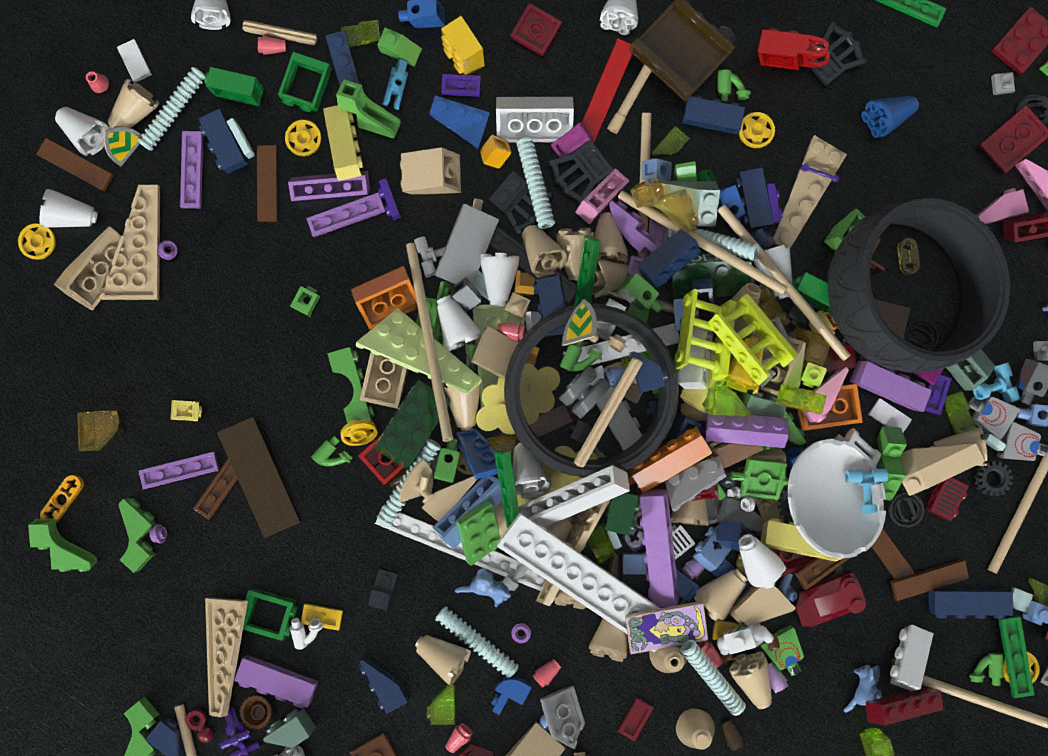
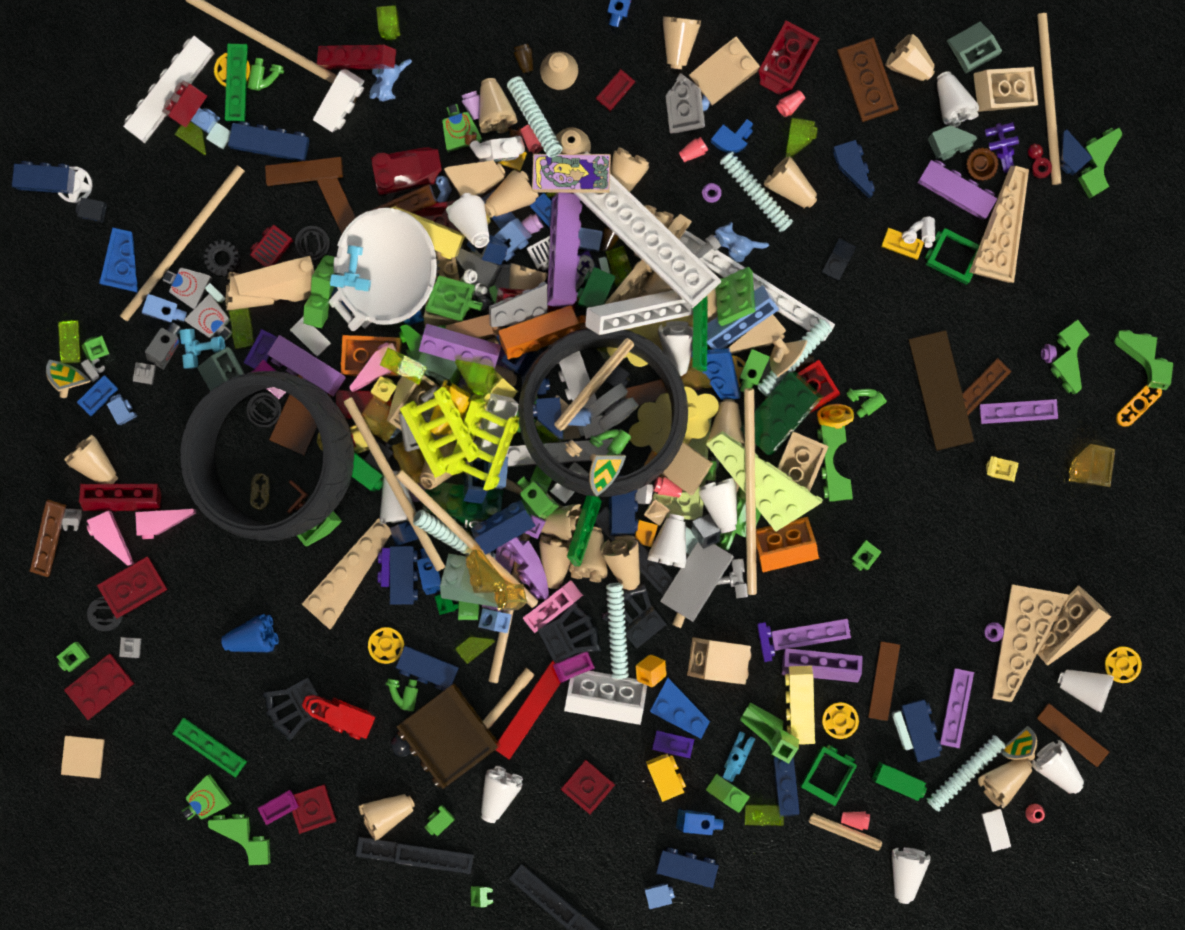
camera: 170 degrees left, 0 degrees up
dark purple hinge [801,164,840,182] -> none

